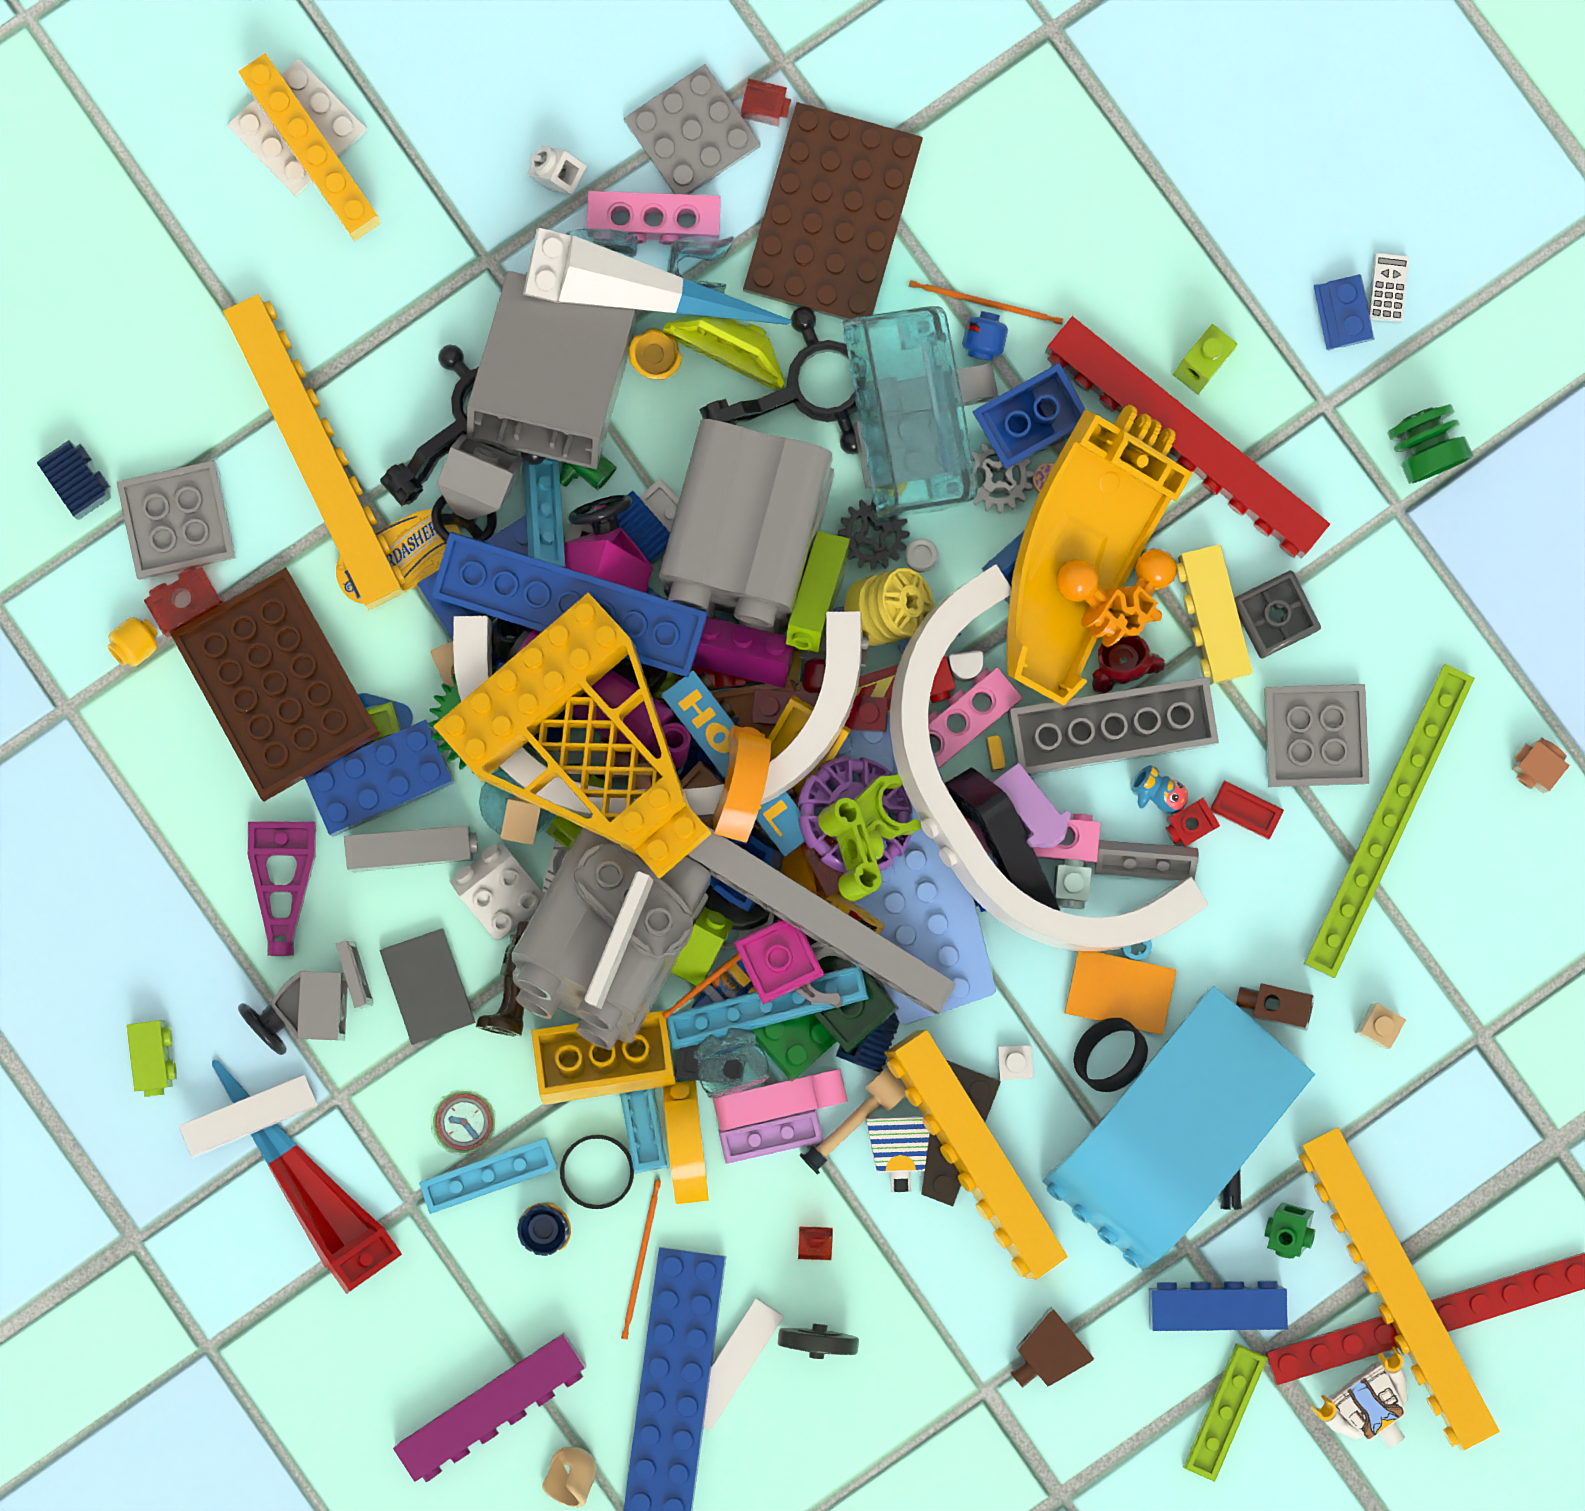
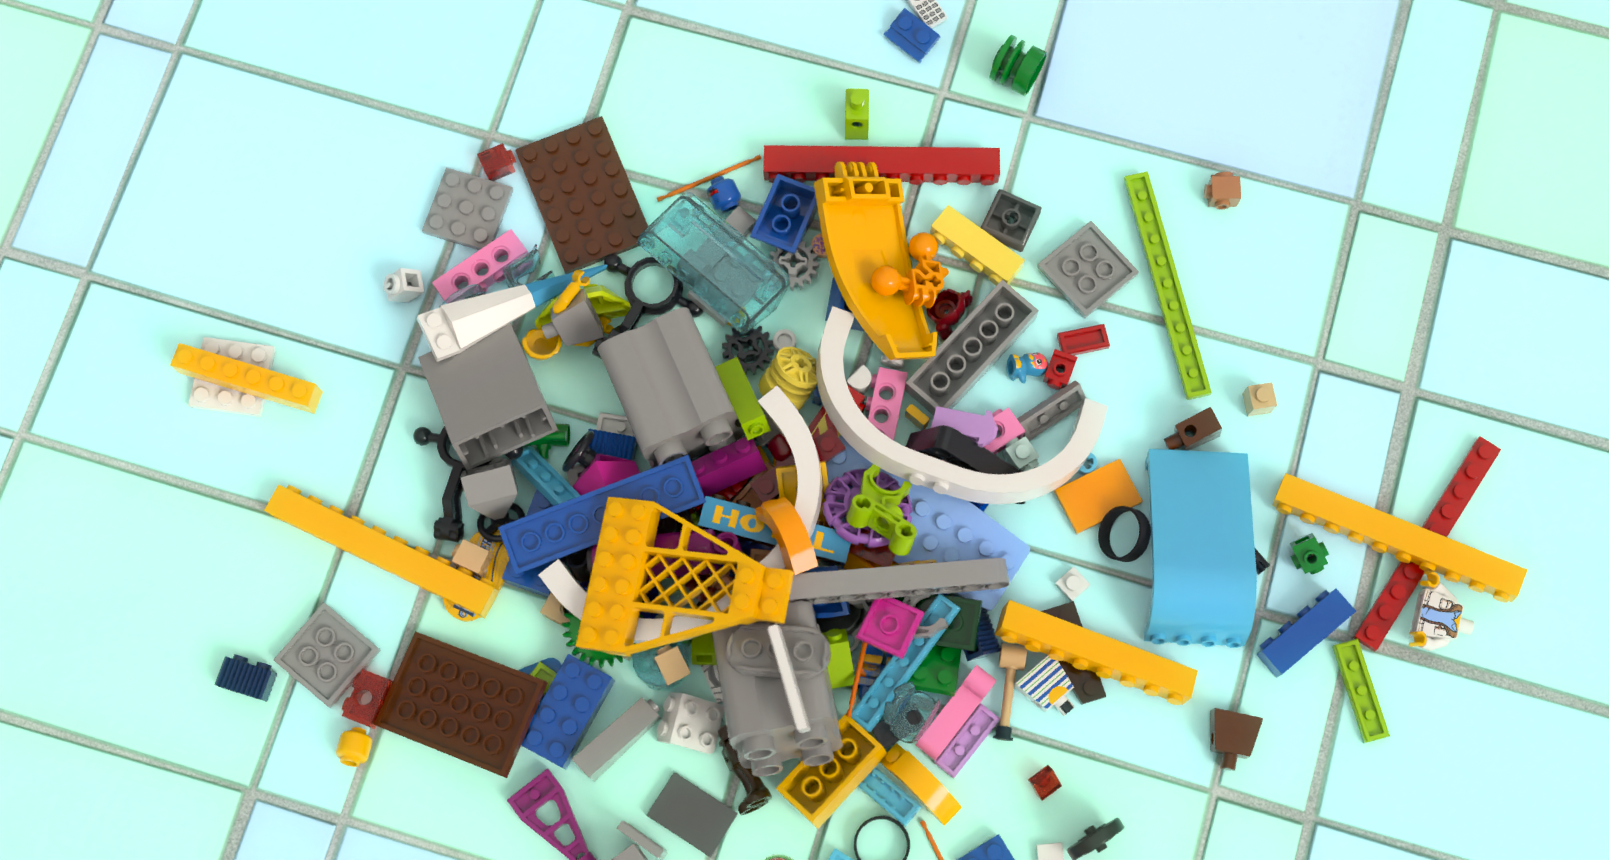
camera: 30 degrees left, 10 degrees down
none -> tan brick [451,539,494,577]
none -> light grey torso [542,270,613,347]

